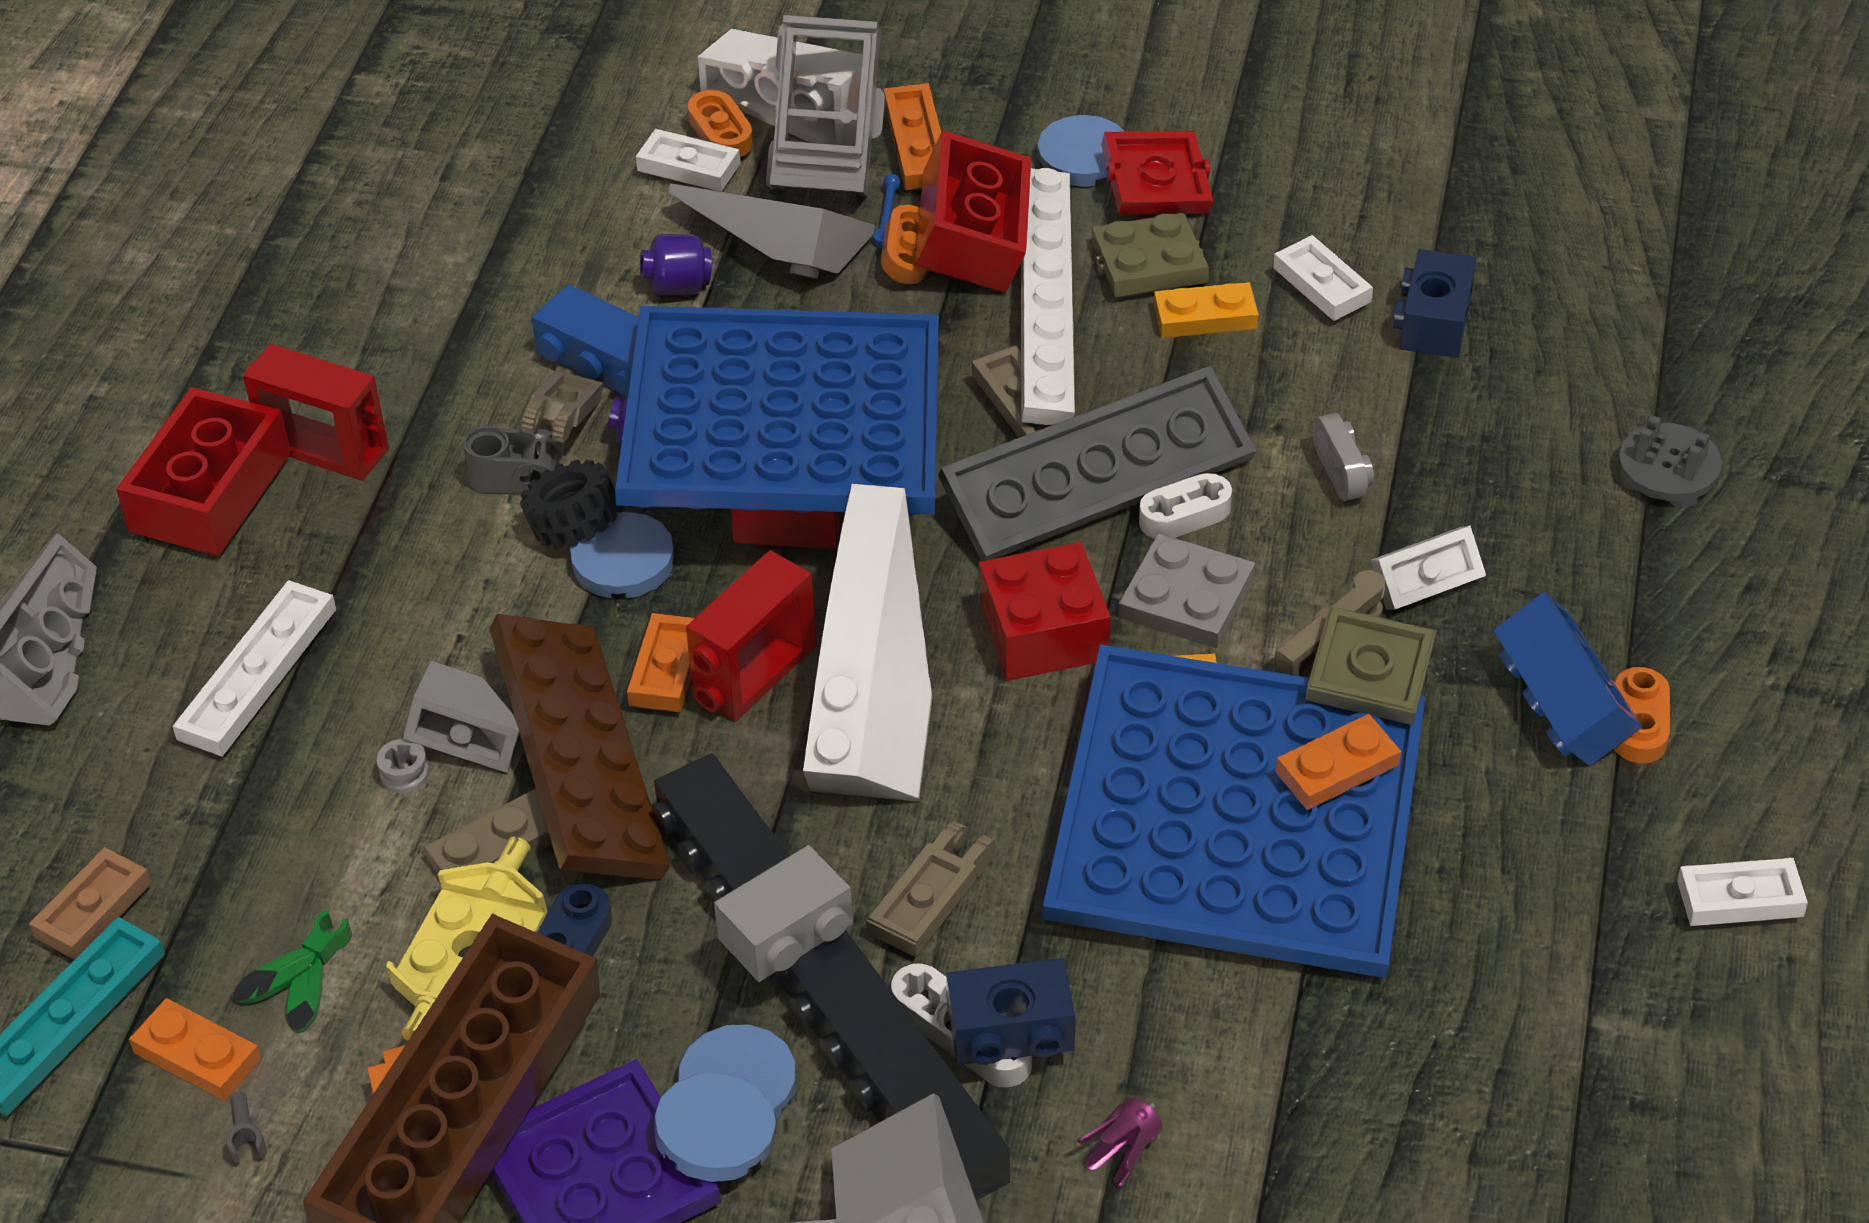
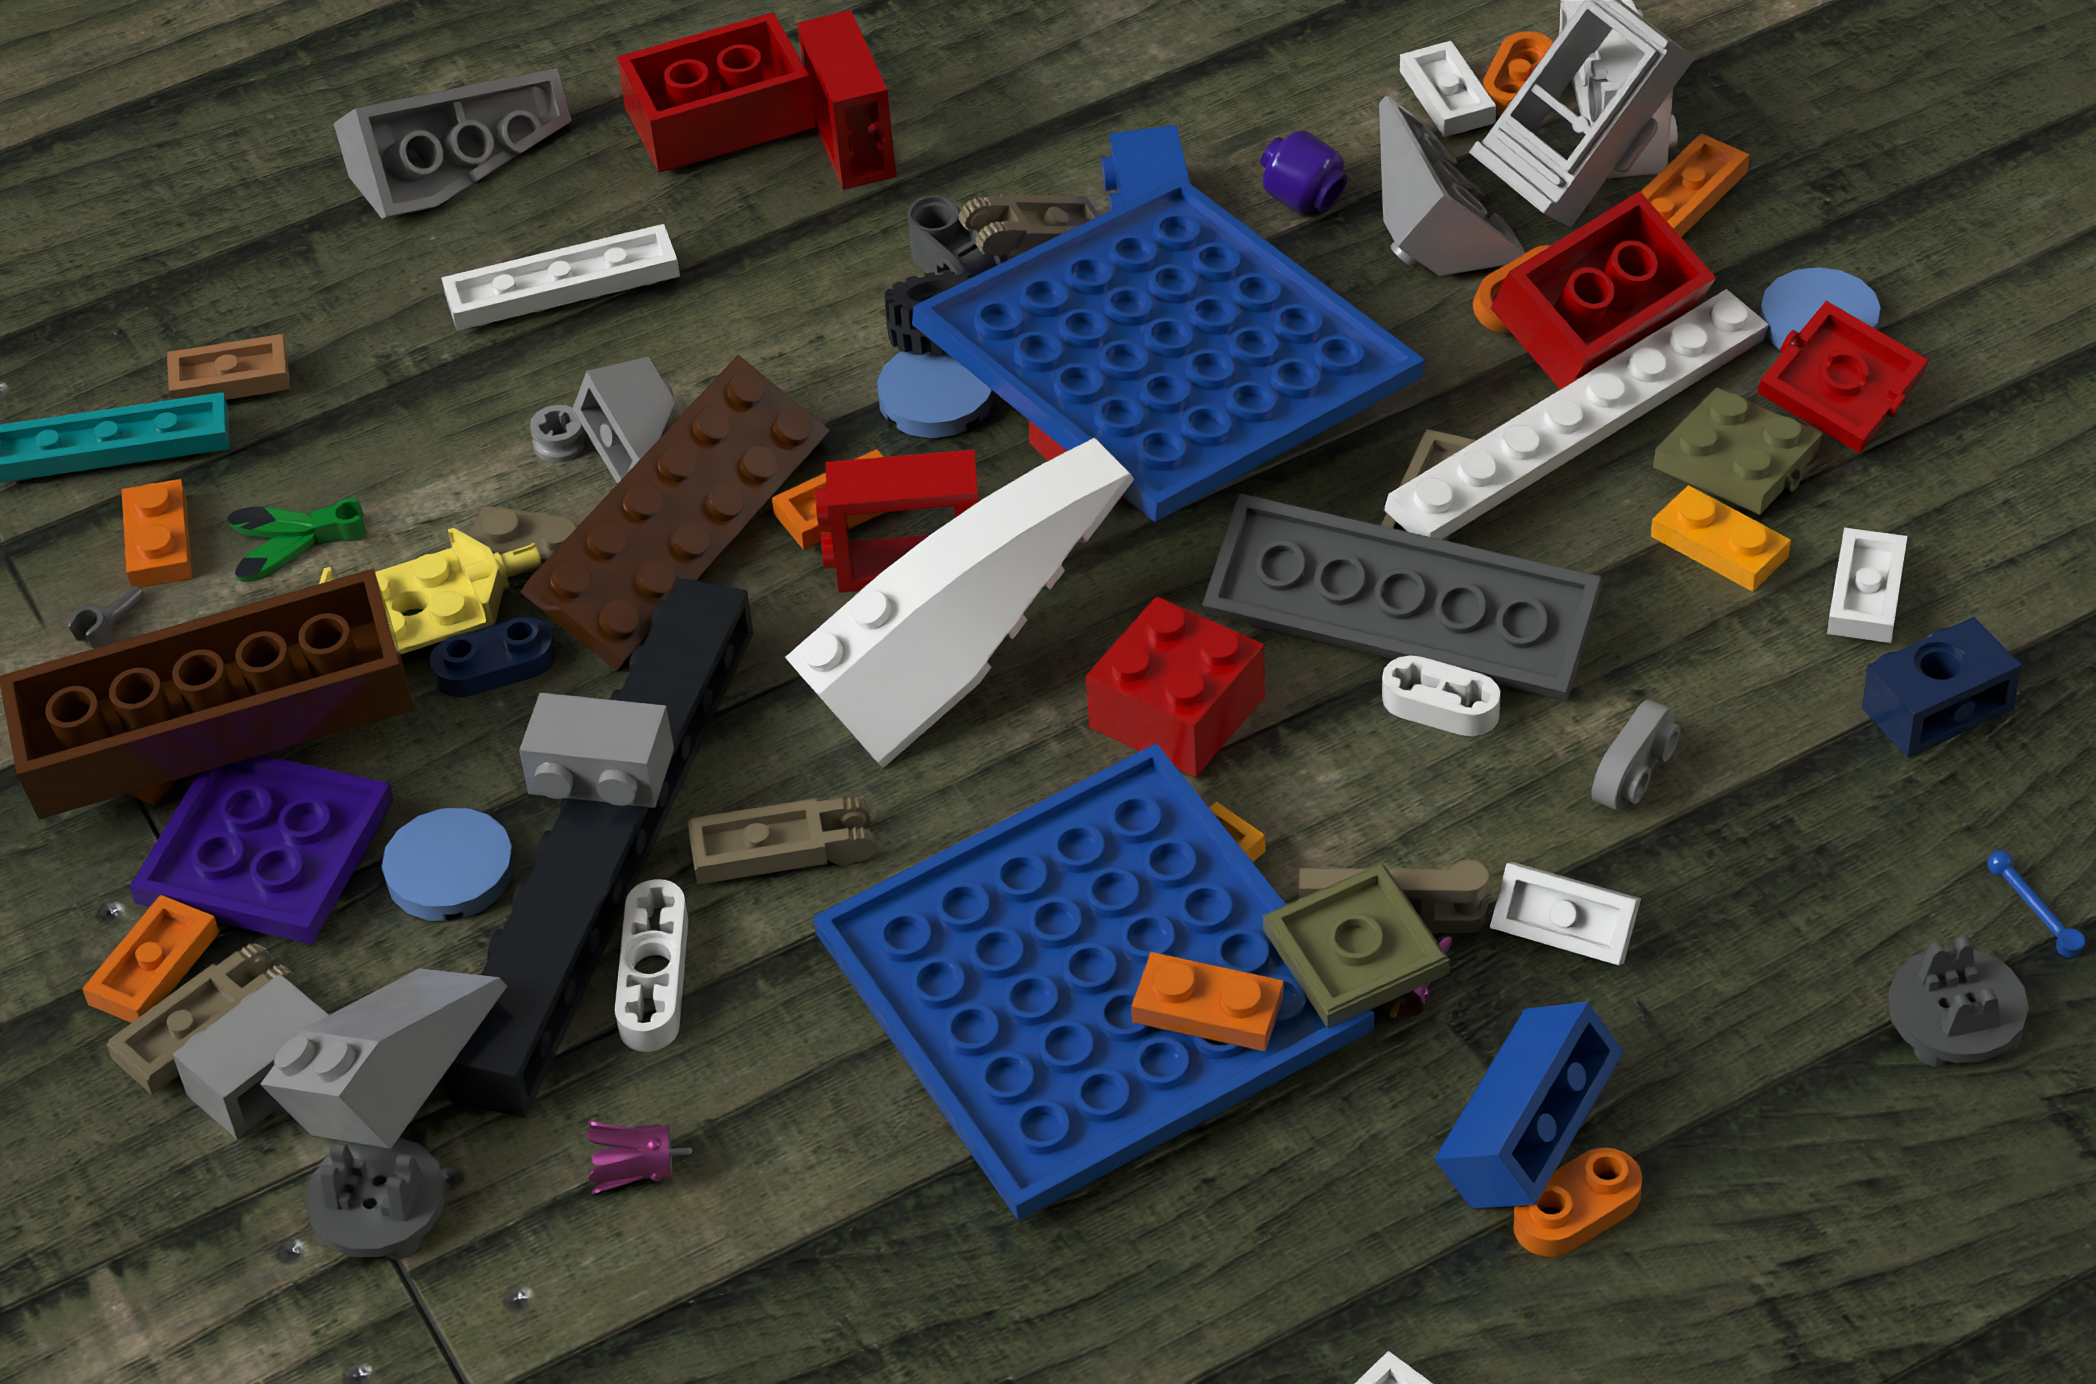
camera: 50 degrees right, 0 degrees up
medium blue tile [654,1072,776,1182] -> none
dark blue brick [946,958,1075,1065] -> none
light grey plate [1119,533,1256,648] -> none
none -> blue hinge [1987,850,2085,958]

